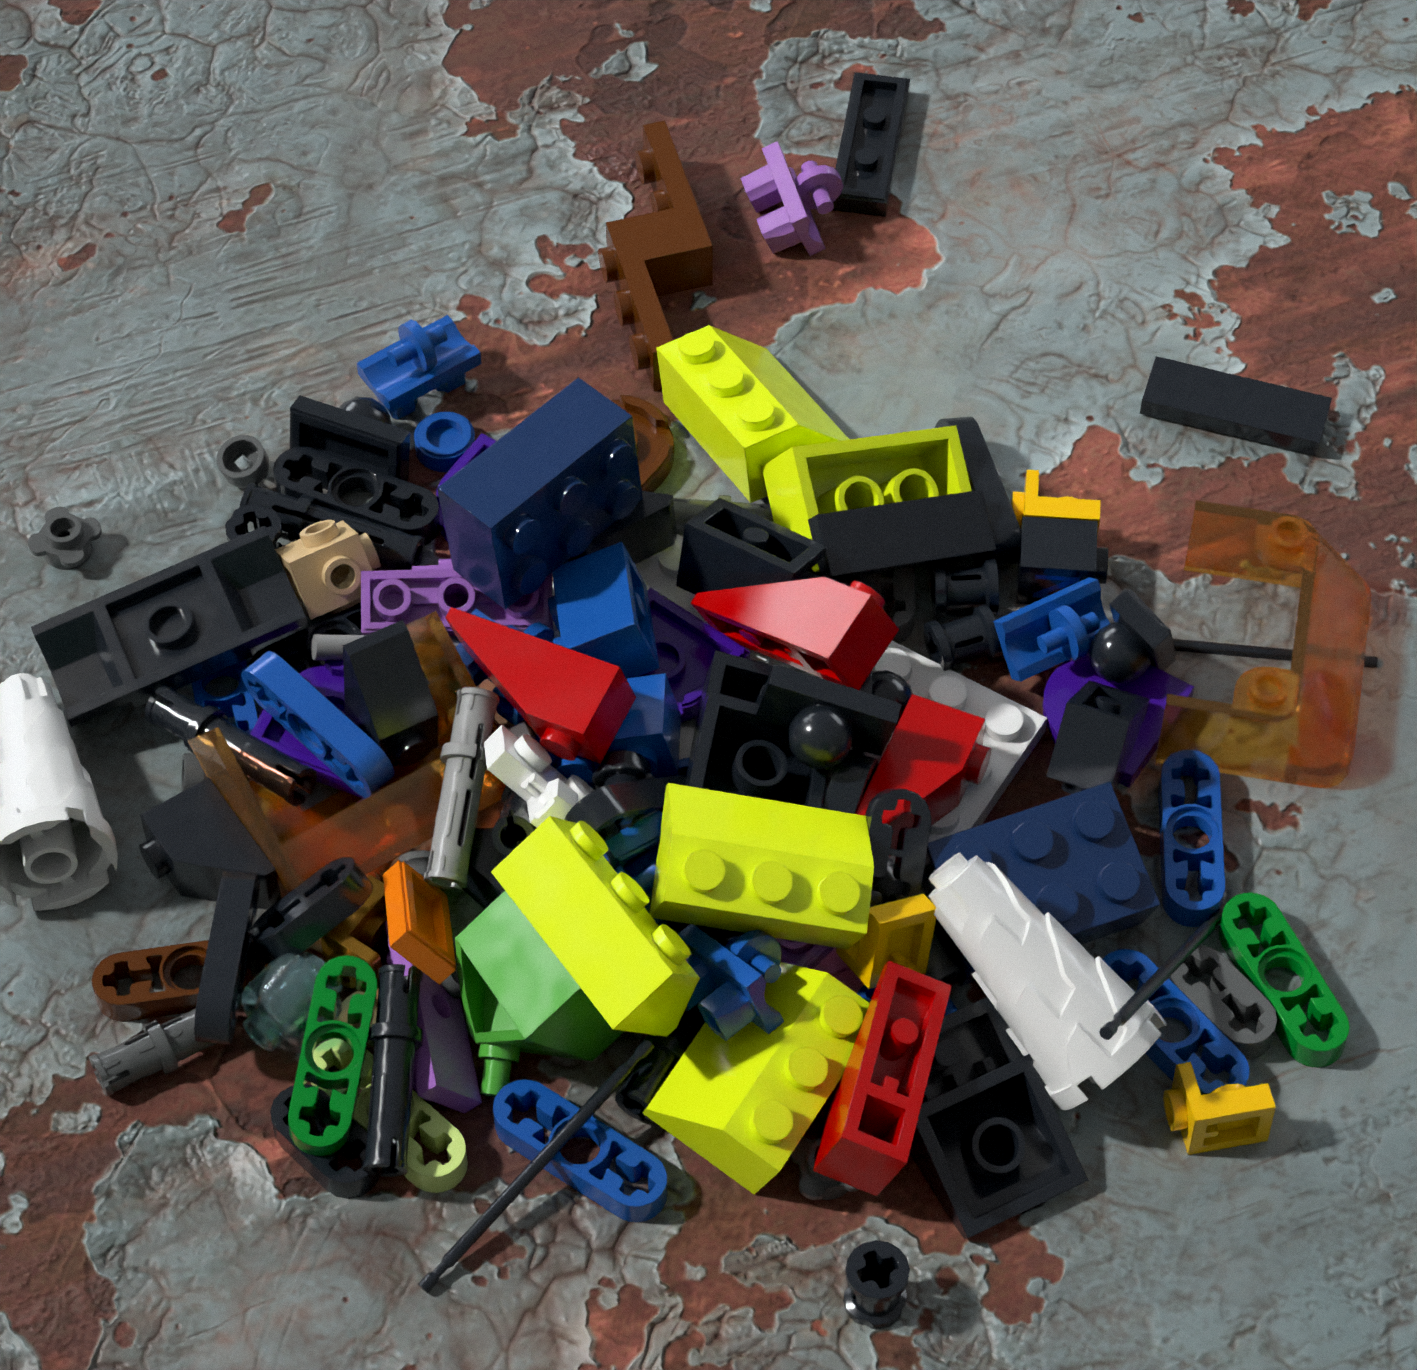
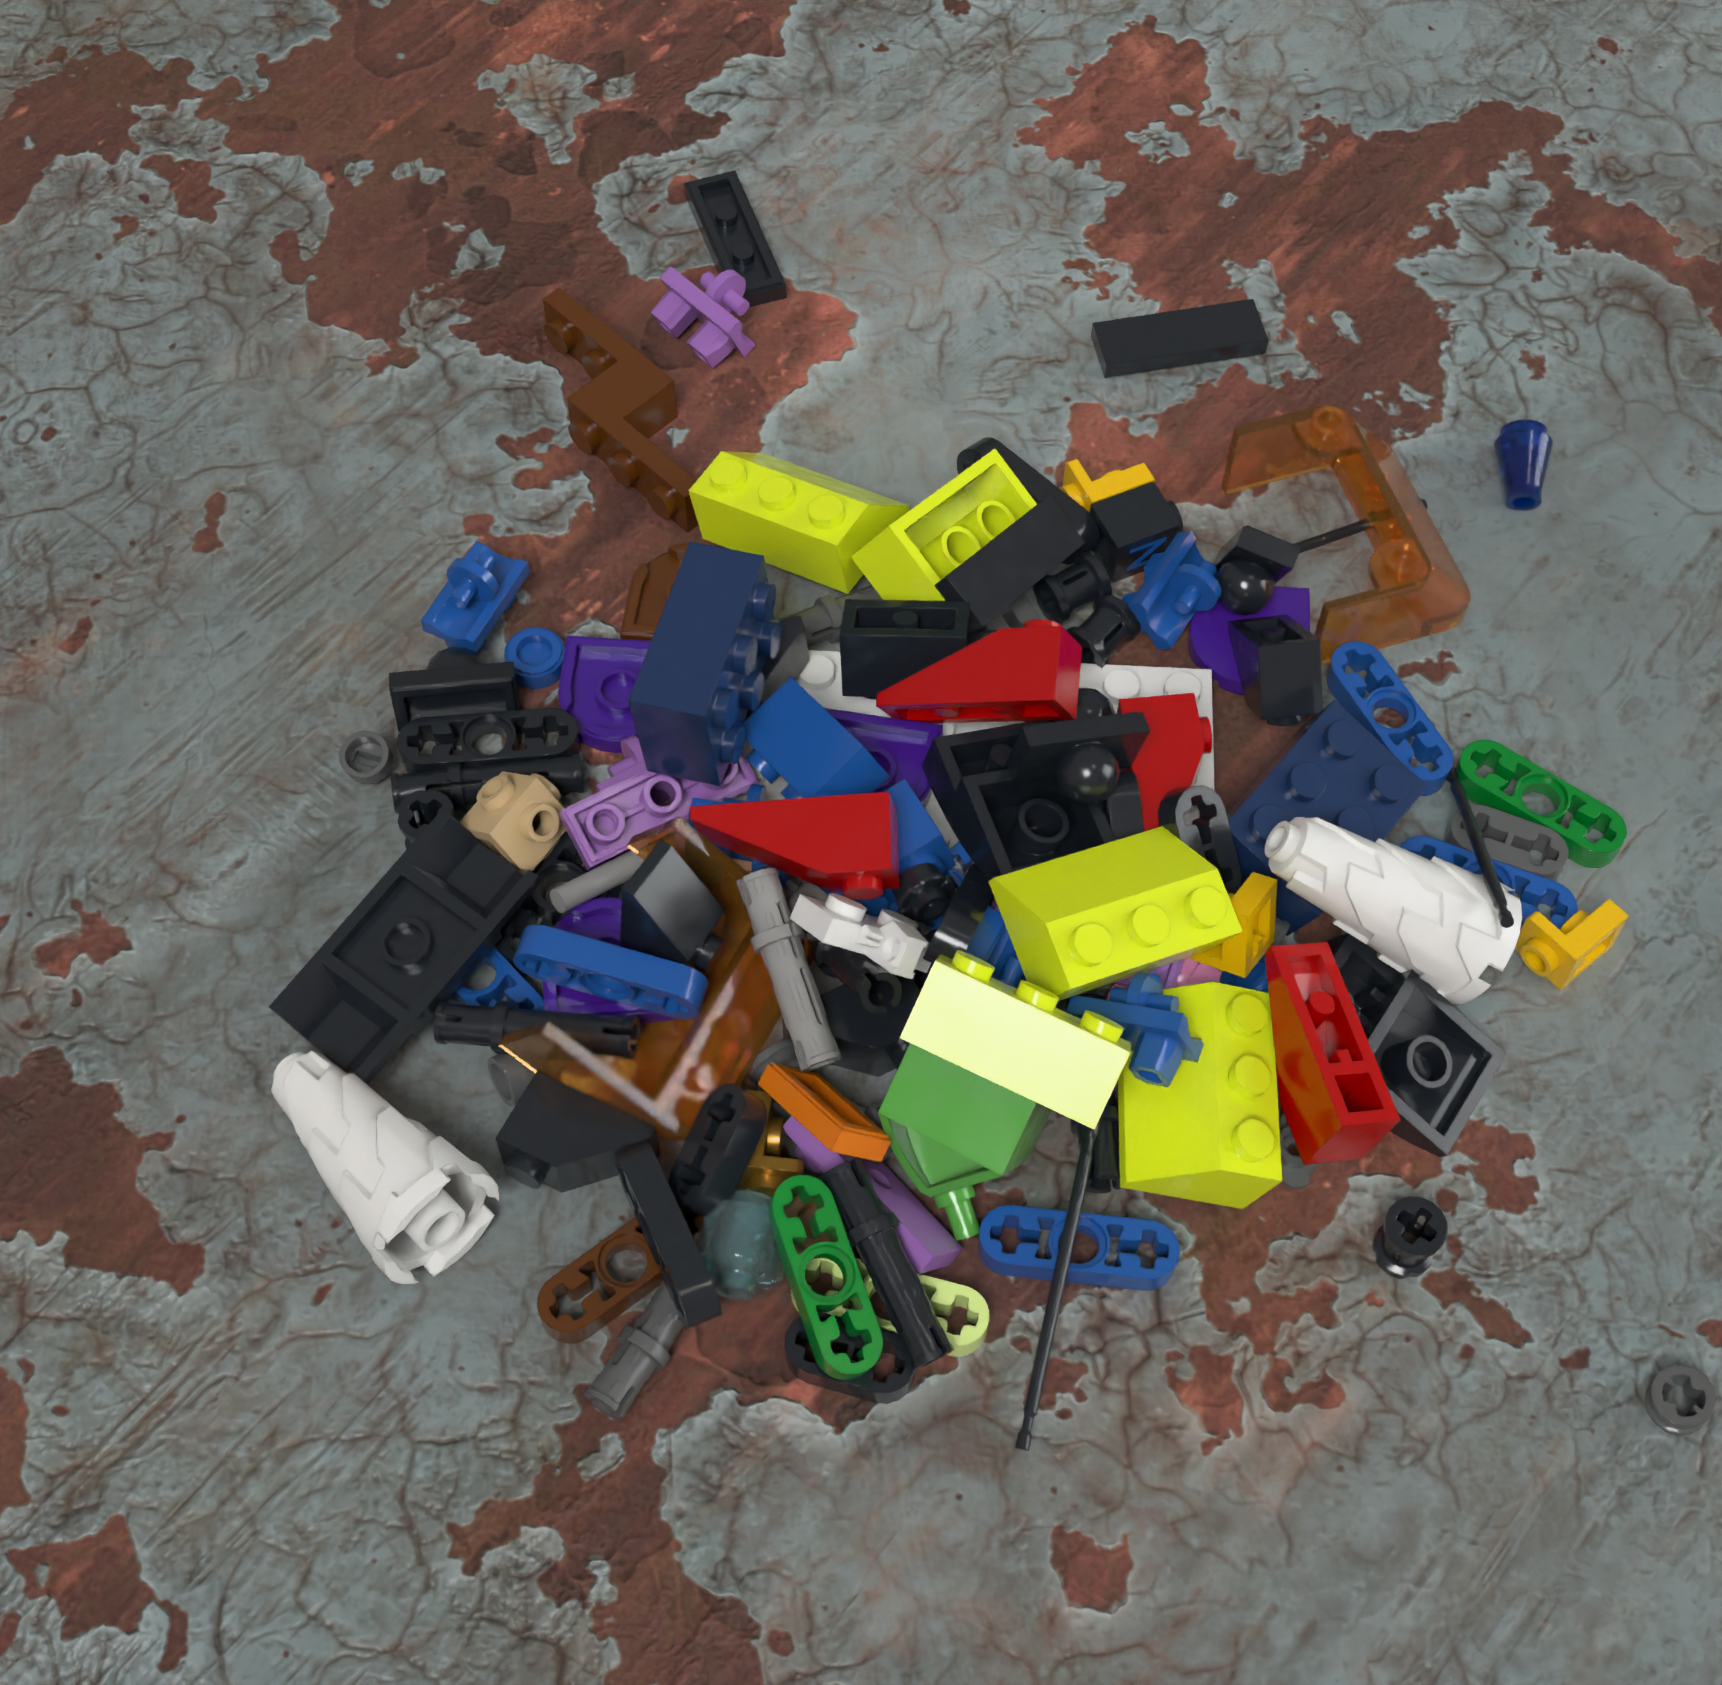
camera: 30 degrees left, 5 degrees up
dark grey plate [28,507,102,570] -> none

